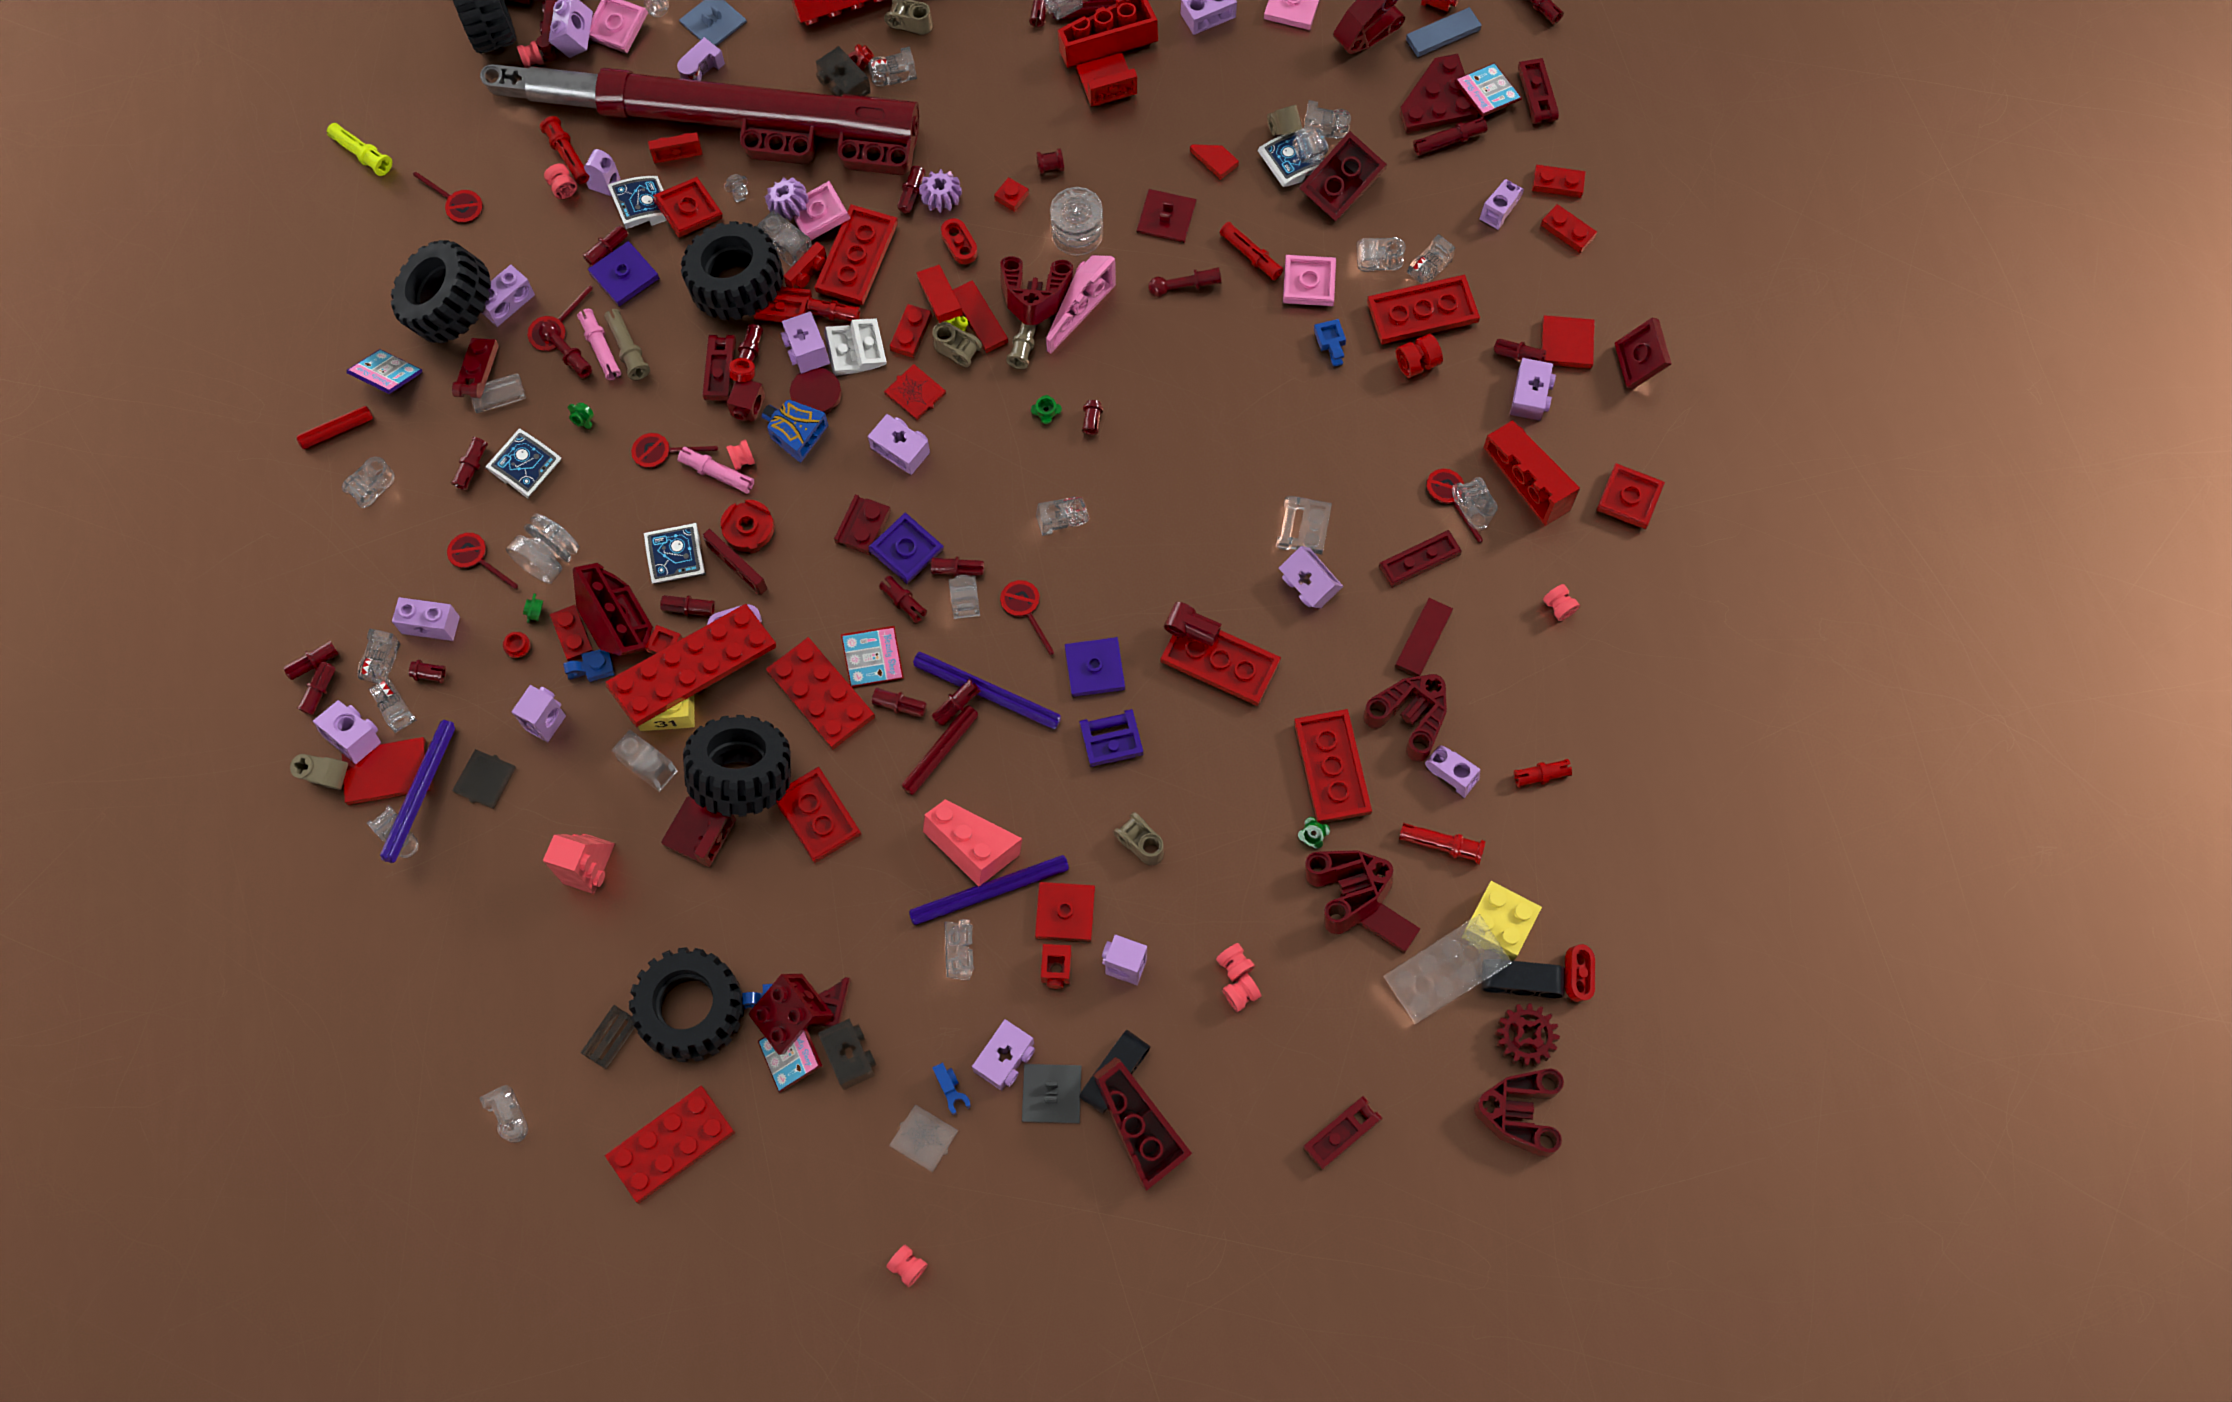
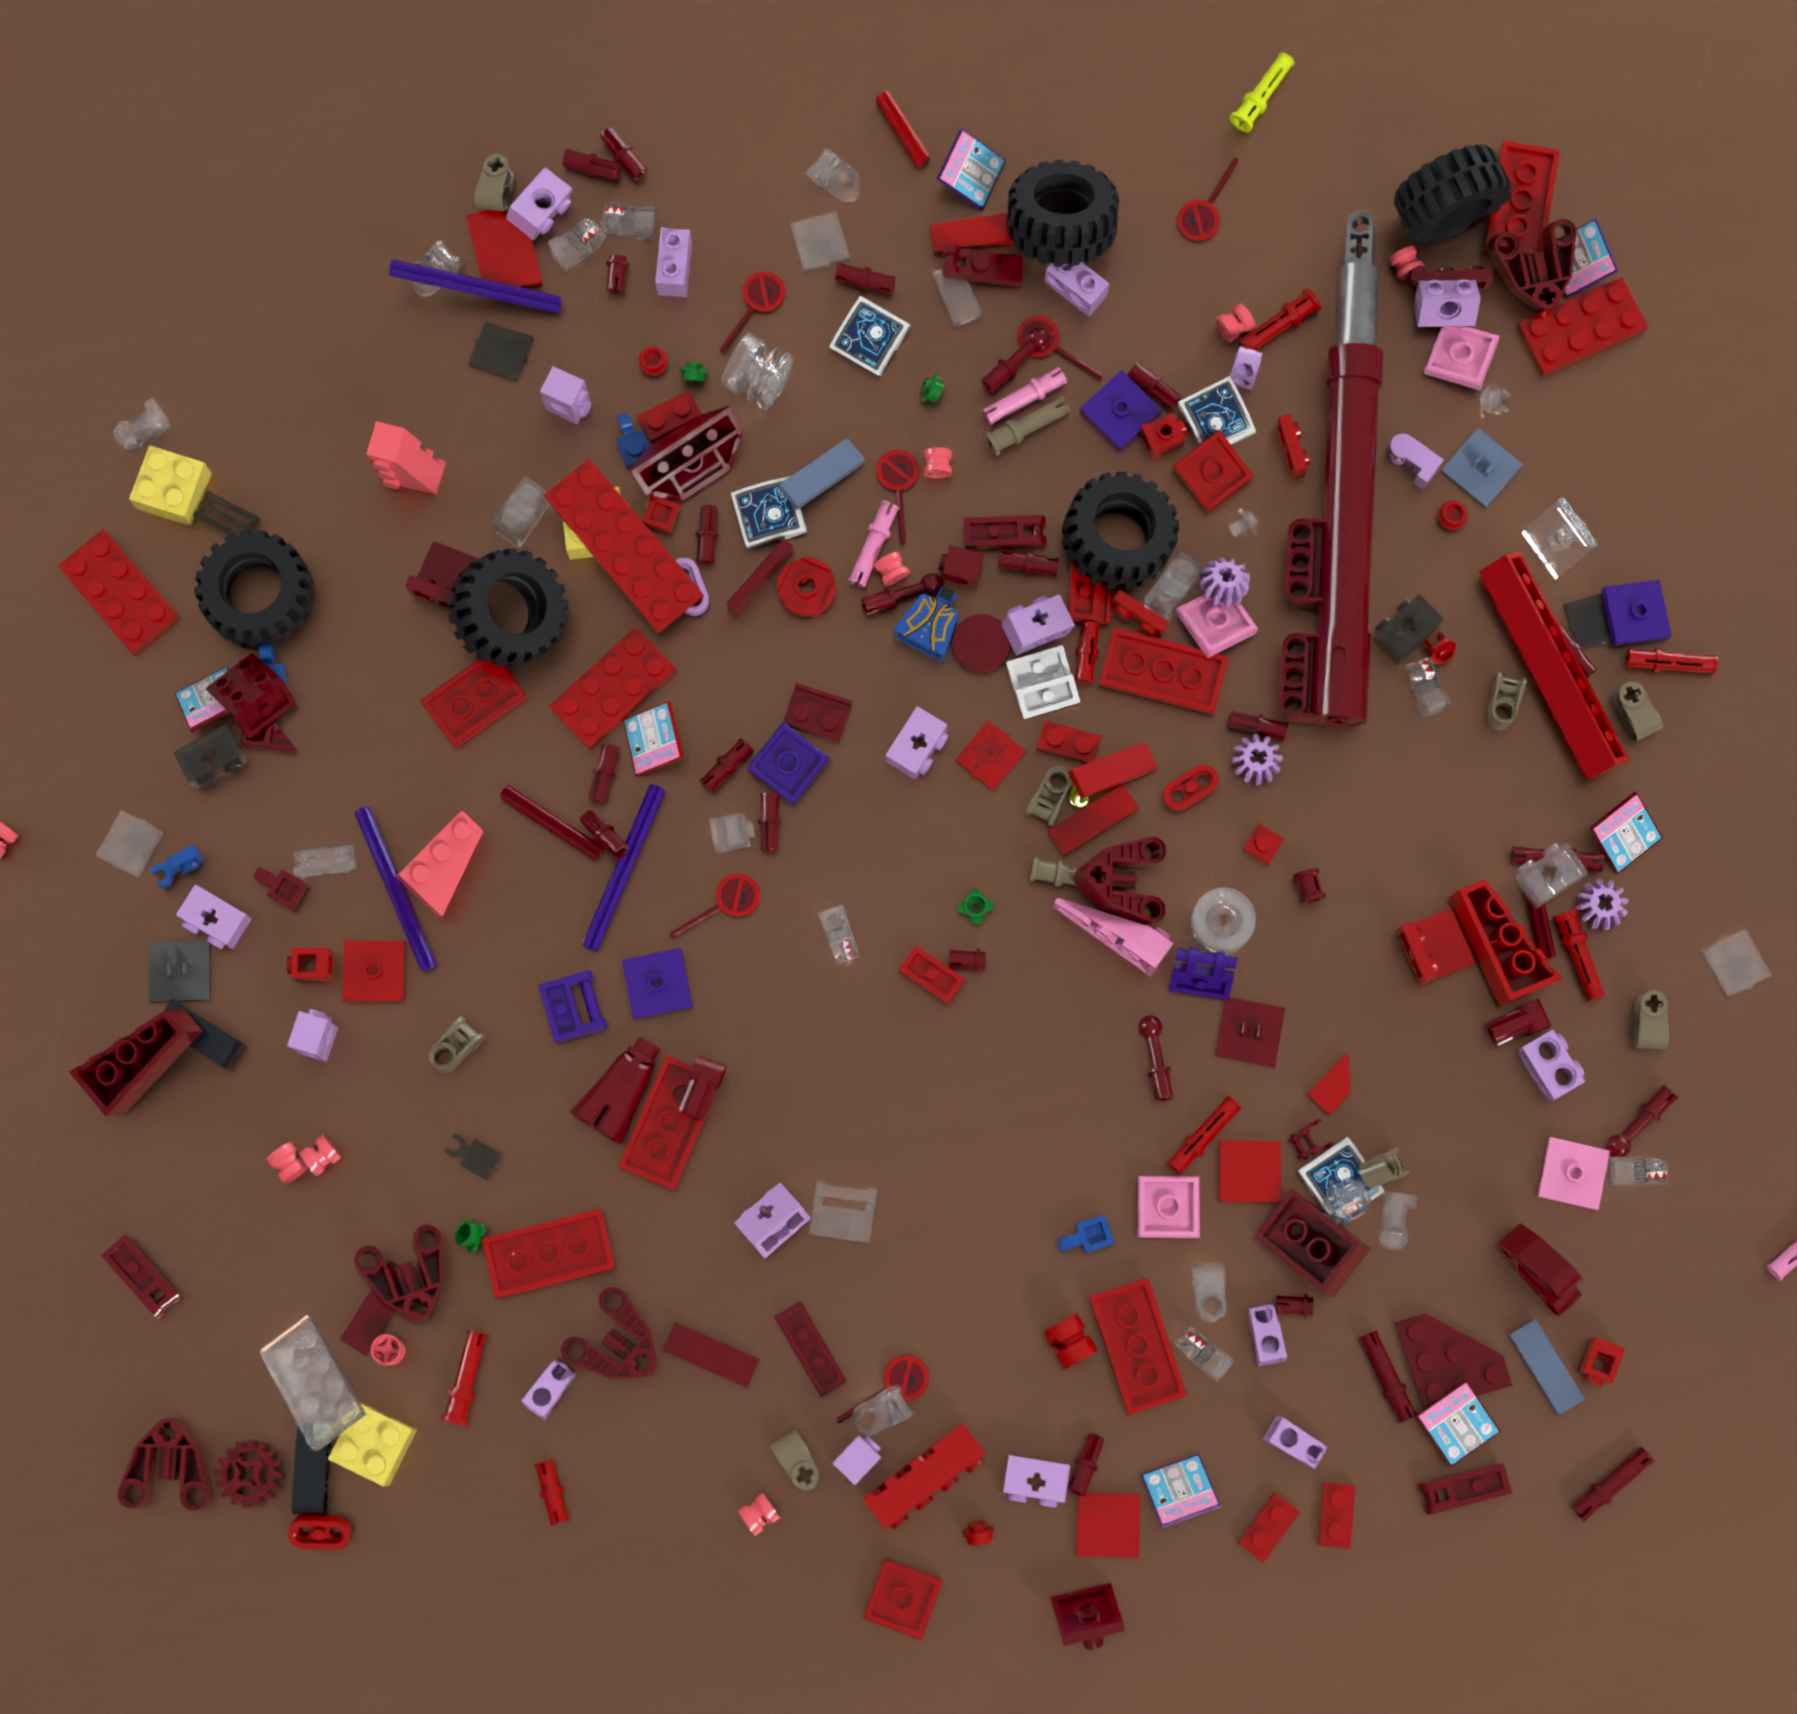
camera: 85 degrees right, 10 degrees up
red tile [729,358,755,382] -> none
none -> light yellow brick [129,445,212,527]
none -> dark red plate [253,867,309,912]
none -> coral wheel [371,1334,406,1366]
none -> clear smoke plate [444,1134,503,1181]
none -> dark red piece [570,1037,660,1144]
none -> dark tan piece [770,1429,820,1491]
none -> sand blue tile [779,438,866,510]
none -> clear piece [791,212,850,272]
none -> lavender brick [833,1435,881,1485]
none -> dark red pin [861,573,944,616]
none -> red plate [899,945,965,1005]
none -> coral wheel [923,447,952,479]
none -> red tile [930,213,1013,255]
none -> red plate [963,1521,994,1545]
none -> red brick [1139,413,1187,460]
none -> piece [1141,1454,1221,1528]
none -> dark purple plate [1169,947,1237,1000]
none -> red tile [1219,1140,1281,1203]
none -> lavender leg [1248,1304,1287,1367]
none -> dark red pin [1276,1294,1314,1319]
none -> dark red piece [1288,1118,1334,1160]
none -> red plate [1438,501,1468,530]
none -> dark red piece [1485,998,1552,1047]

